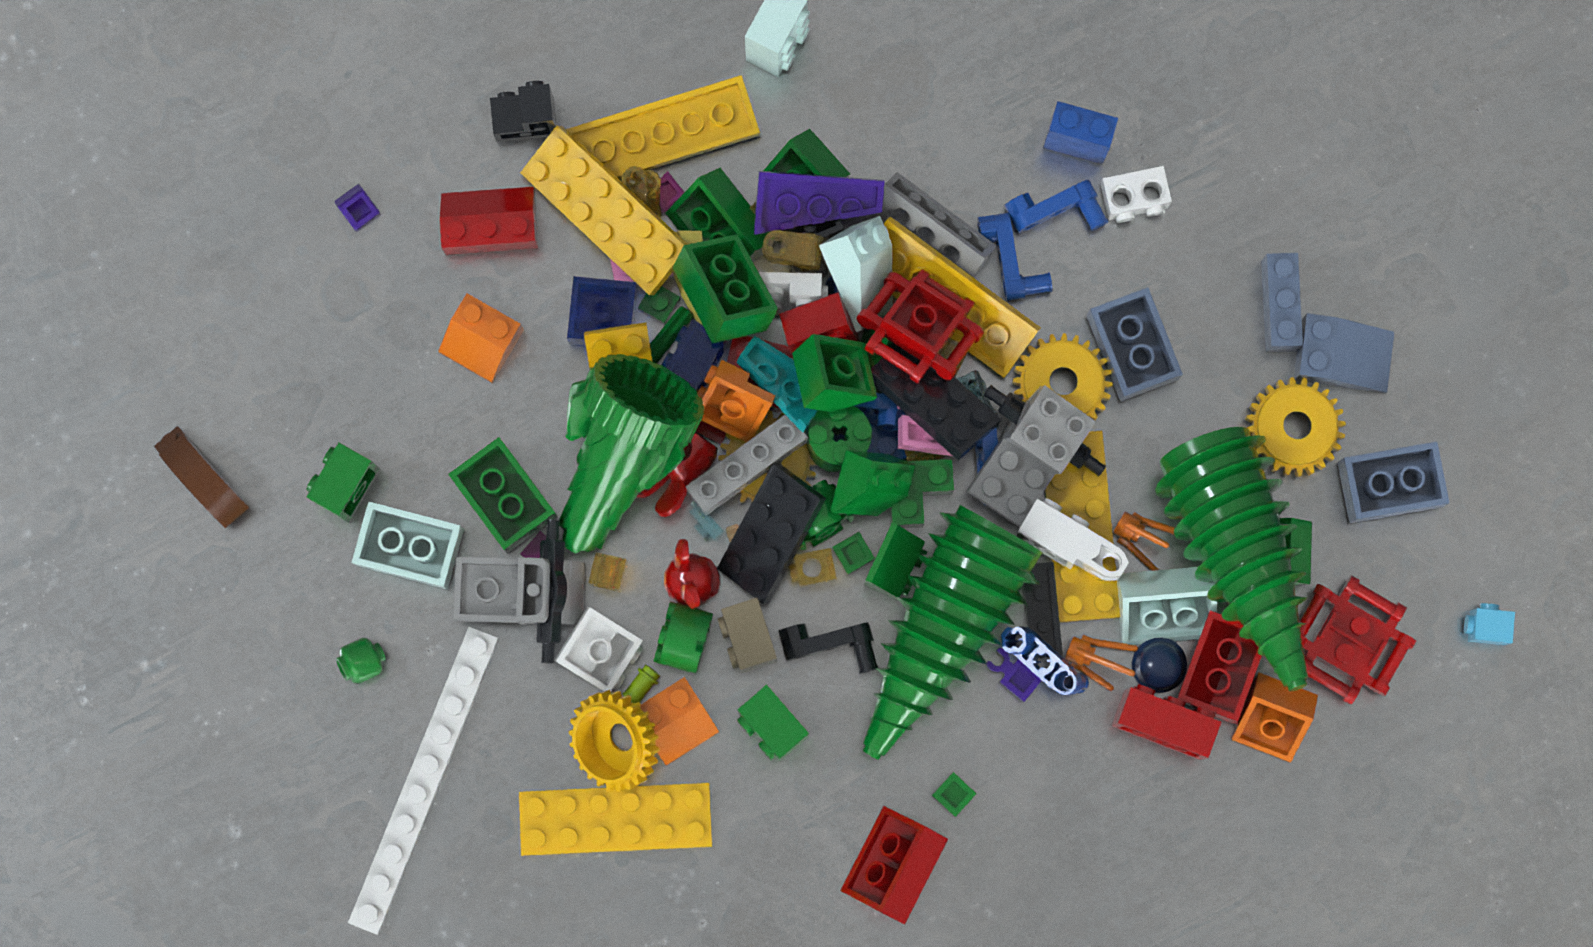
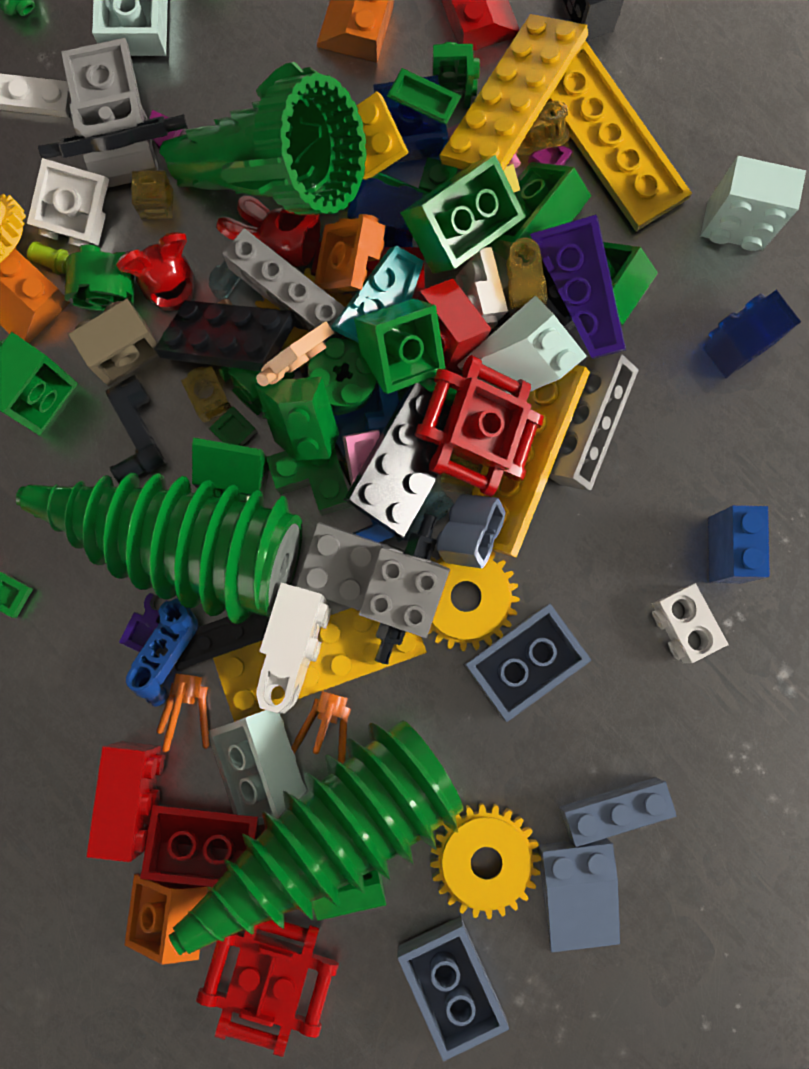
camera: 75 degrees right, 0 degrees up
green brick [448,437,558,554] -> none
blue beam [977,213,1053,301] -> none
blue beam [1004,179,1109,233] -> none
dark blue helmet [1132,638,1187,693] -> none
none -> light nougat plate [256,322,334,386]
none -> green tile [387,68,461,125]
none -> green bracket [431,42,480,108]
none -> sand blue brick [436,494,506,569]
none -> clear blue brick [703,289,801,378]

